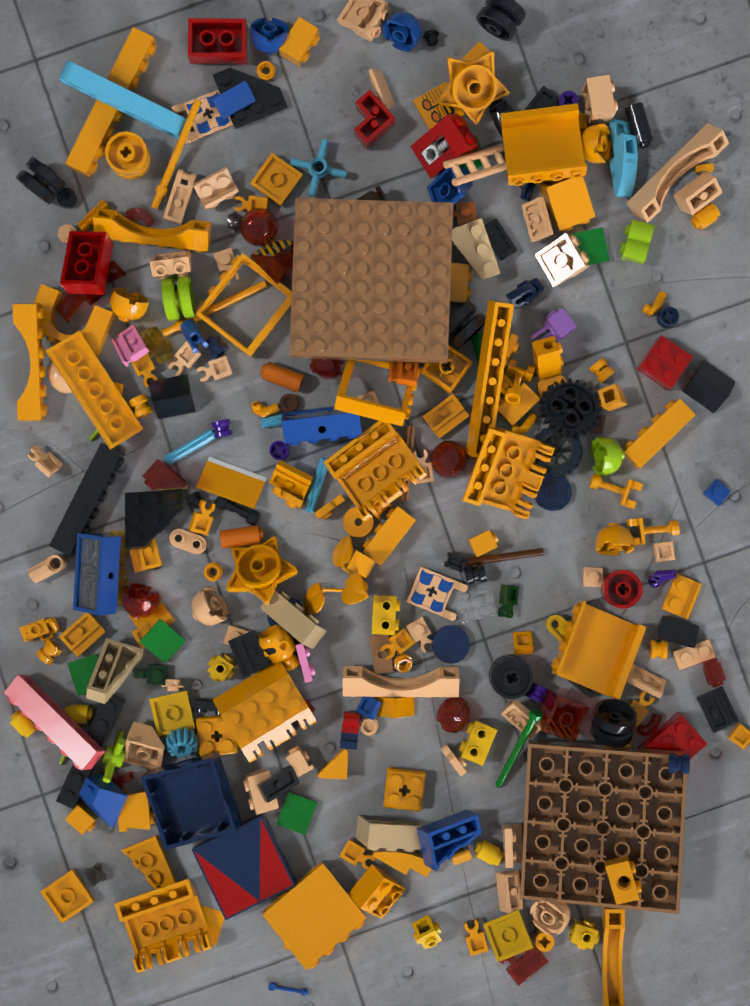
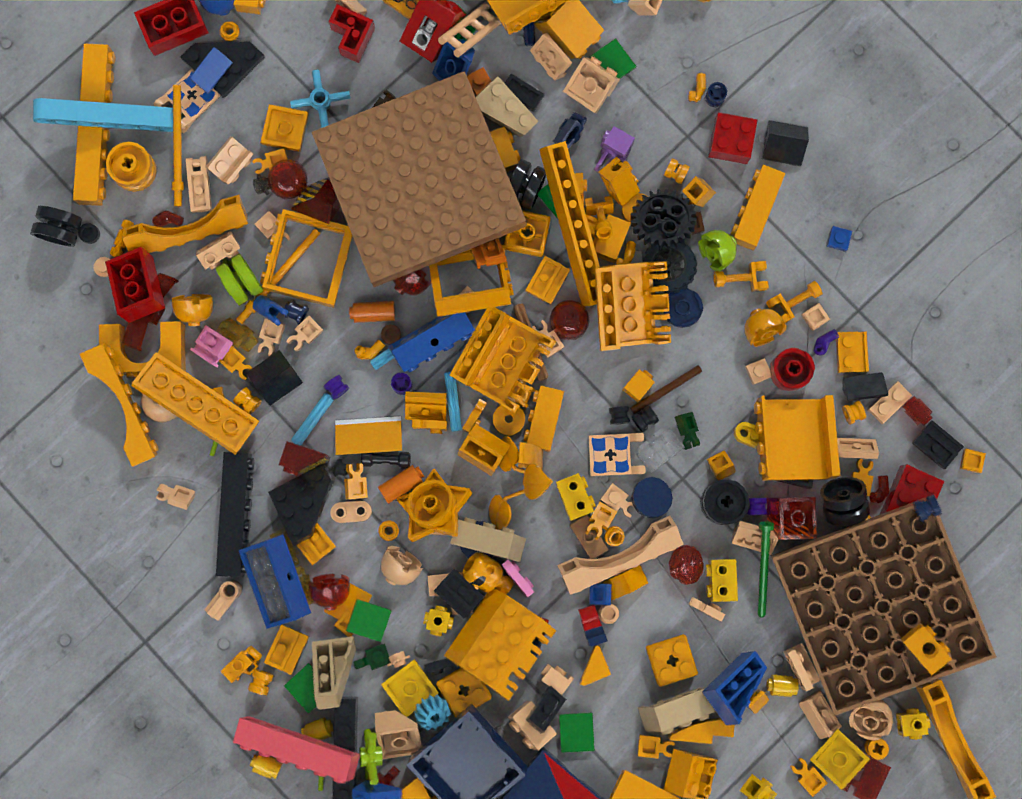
camera: 25 degrees left, 5 degrees down
lime brick [619,219,655,265] -> none
none -> light orange slope [457,424,511,476]

